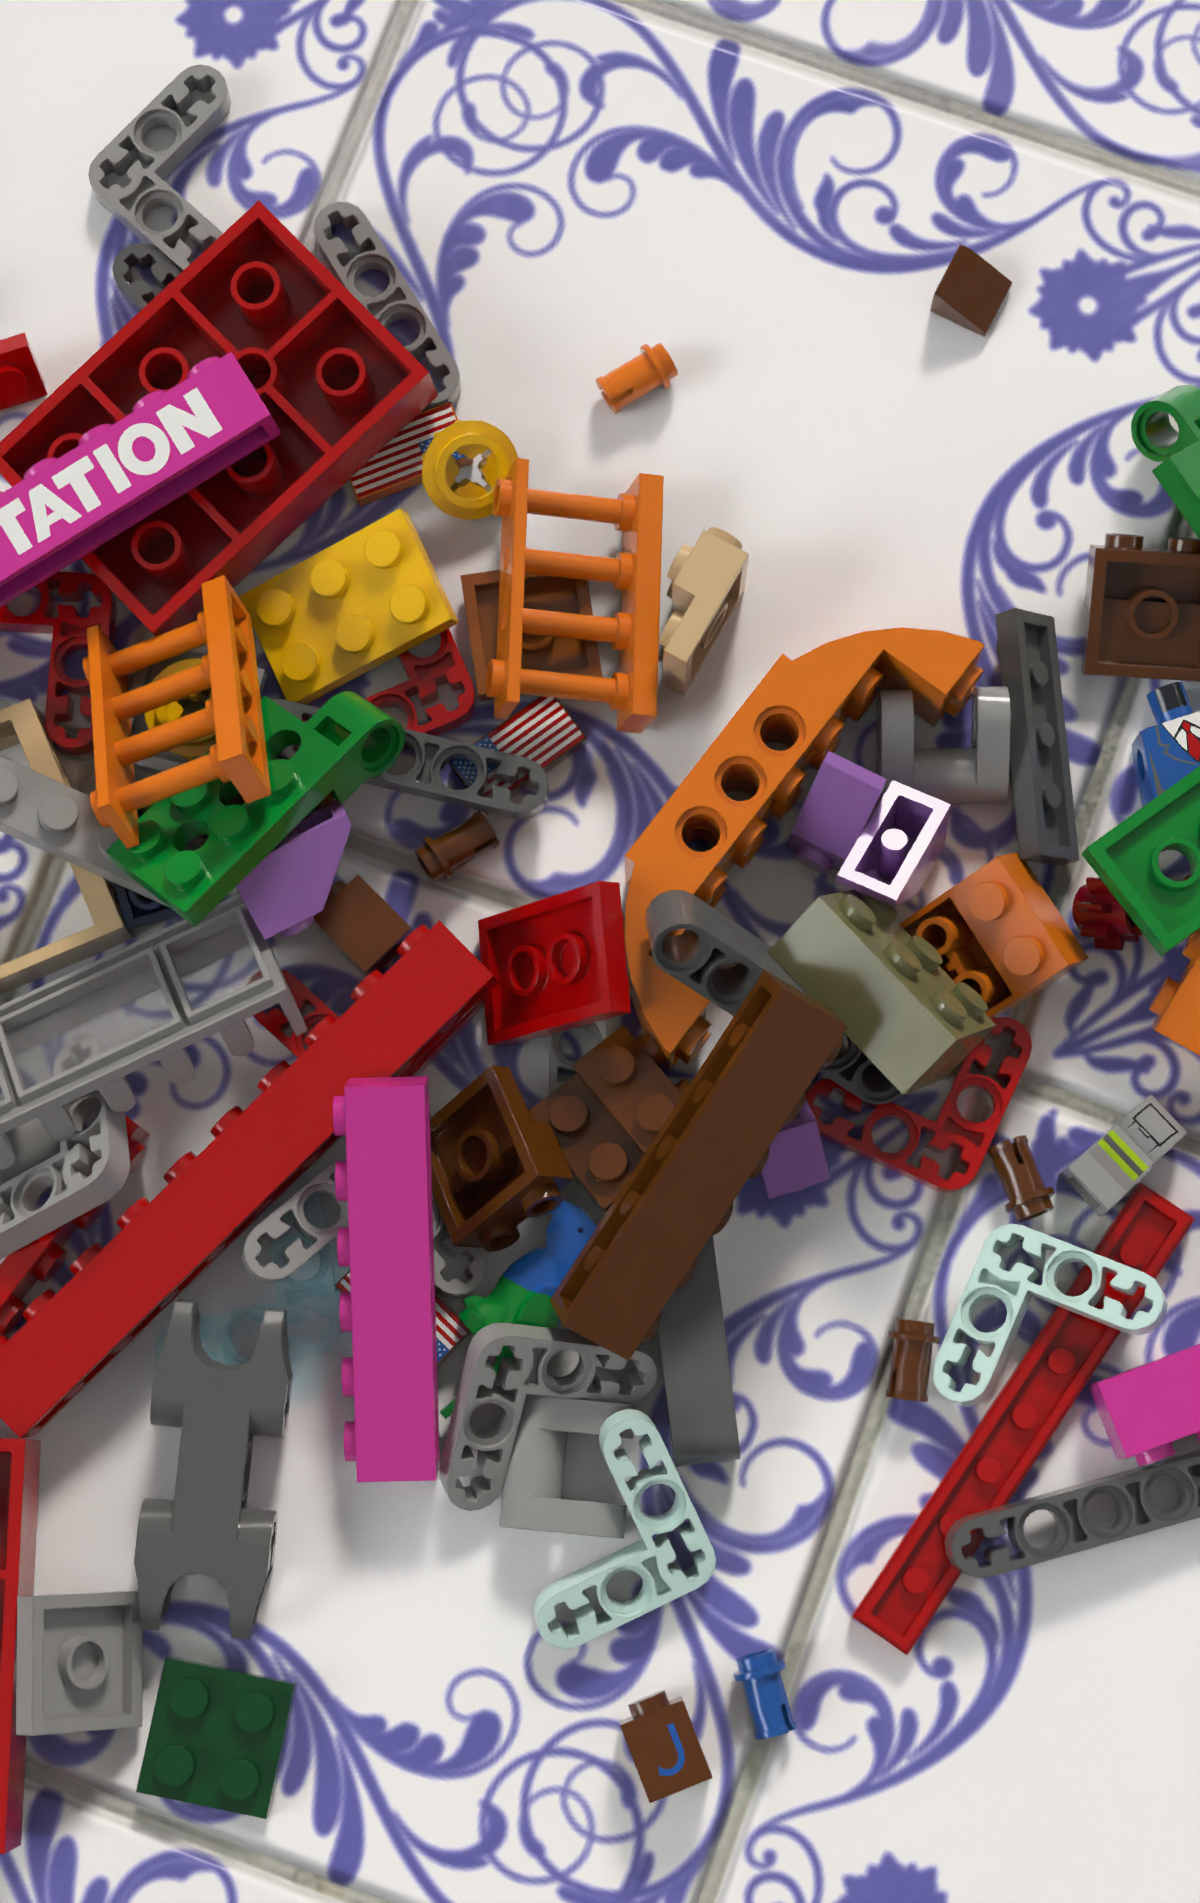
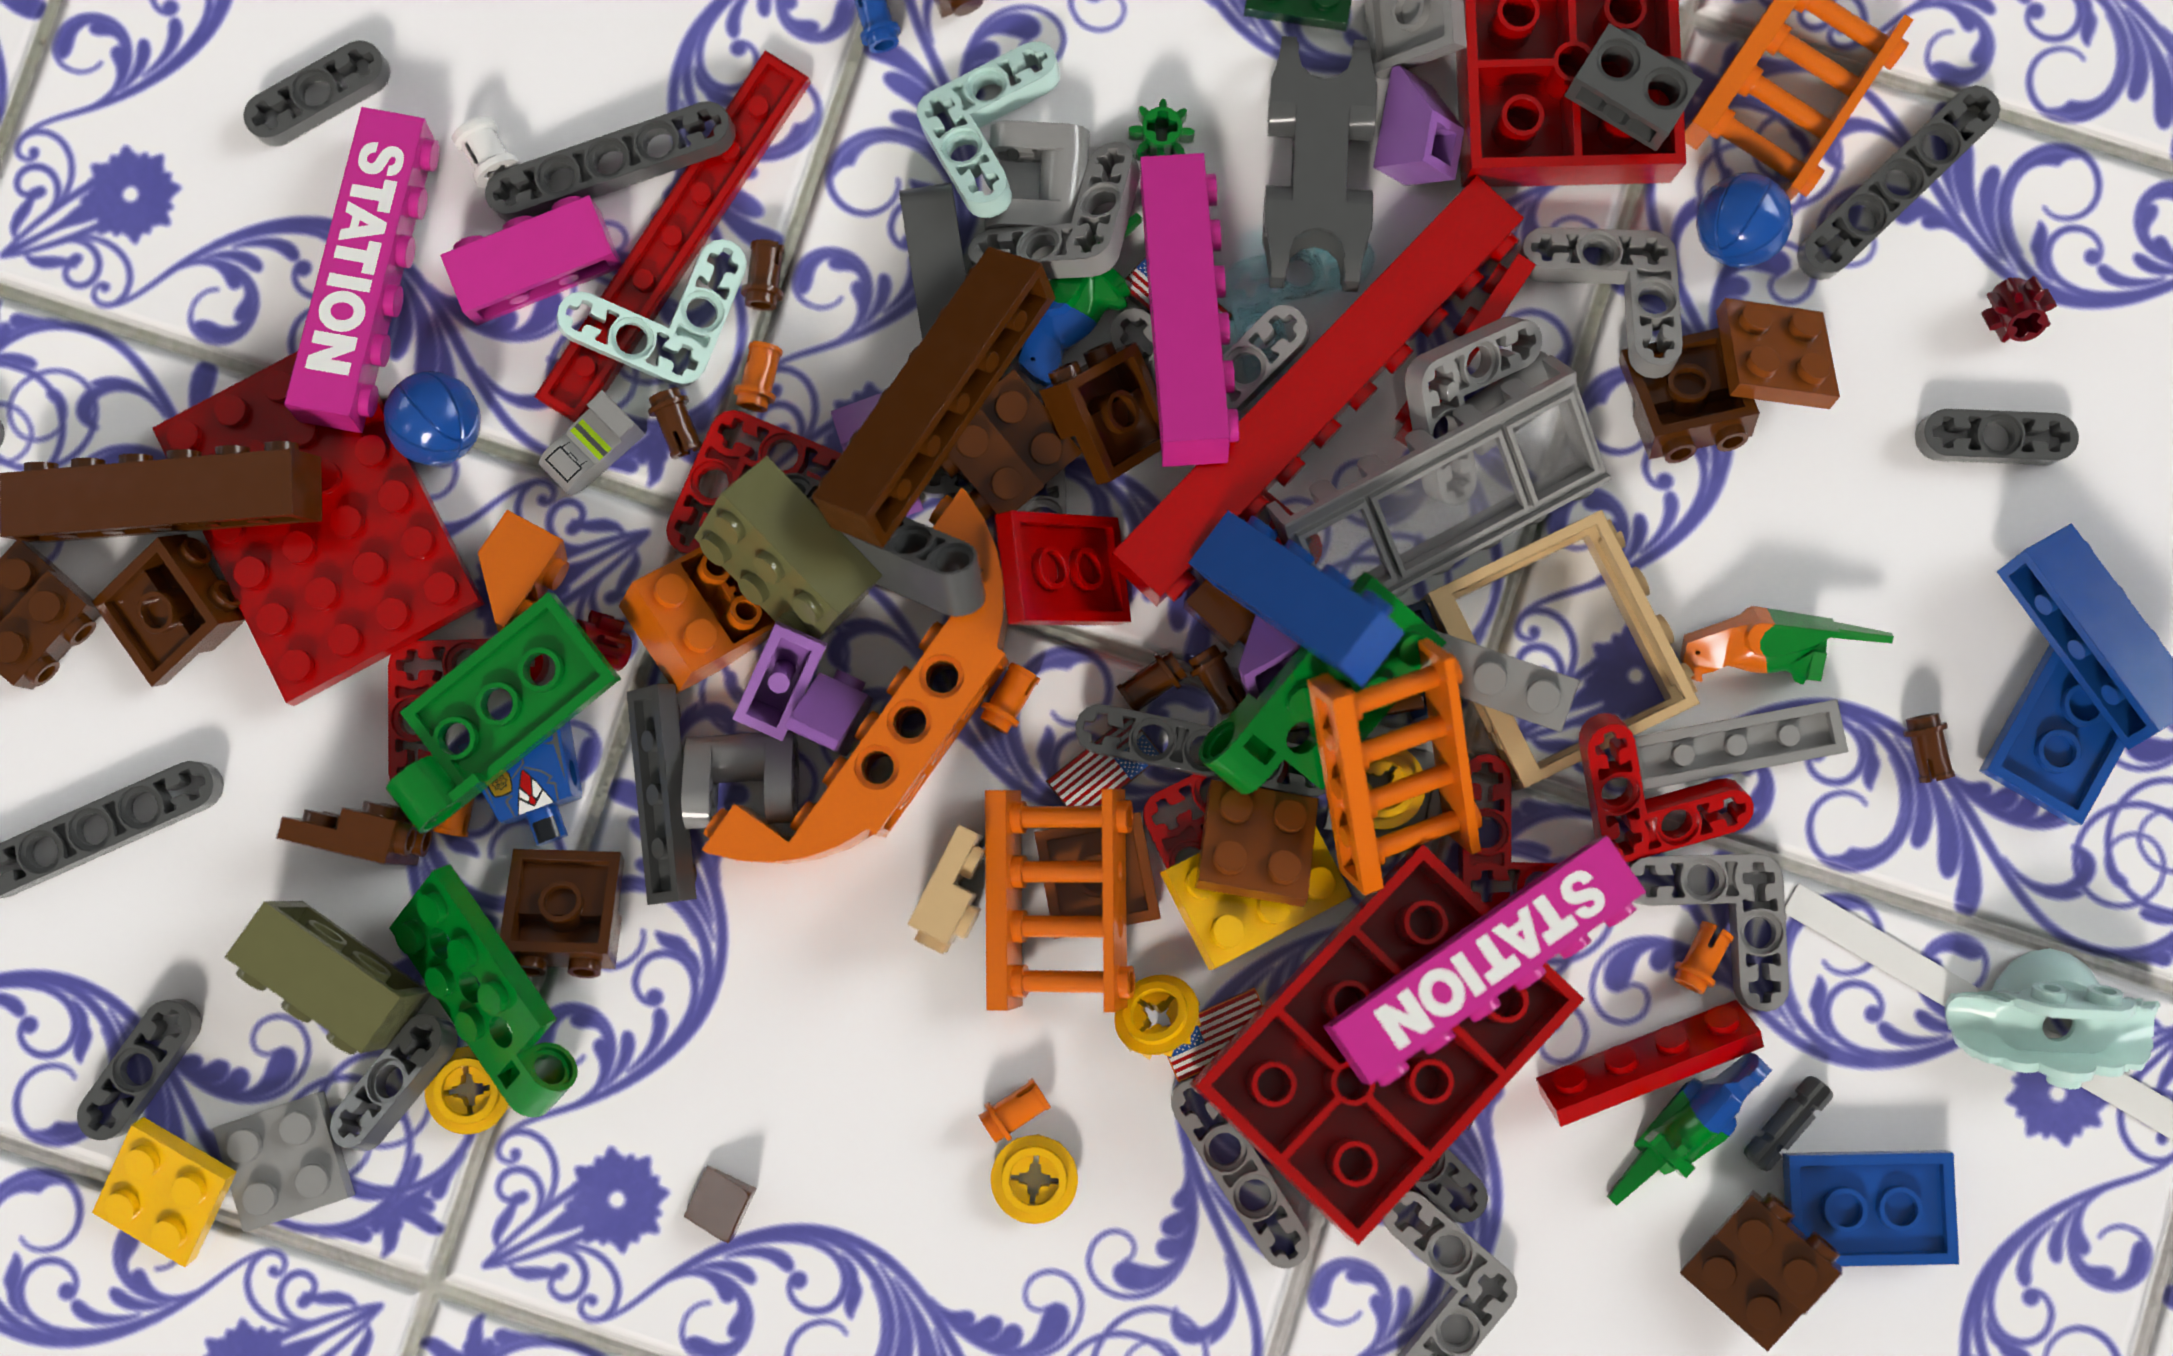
camera: 175 degrees right, 5 degrees up
none -> orange pin [733,341,783,412]
none -> orange pin [979,662,1040,734]
none -> yellow gear [991,1134,1078,1224]
none -> green gear [1129,98,1195,161]
none -> blue brick [1188,511,1404,688]
none -> reddish brown pin [1188,644,1246,716]
none -> dark orange plate [1195,779,1319,907]
none -> medium lavender slope [1373,65,1464,186]

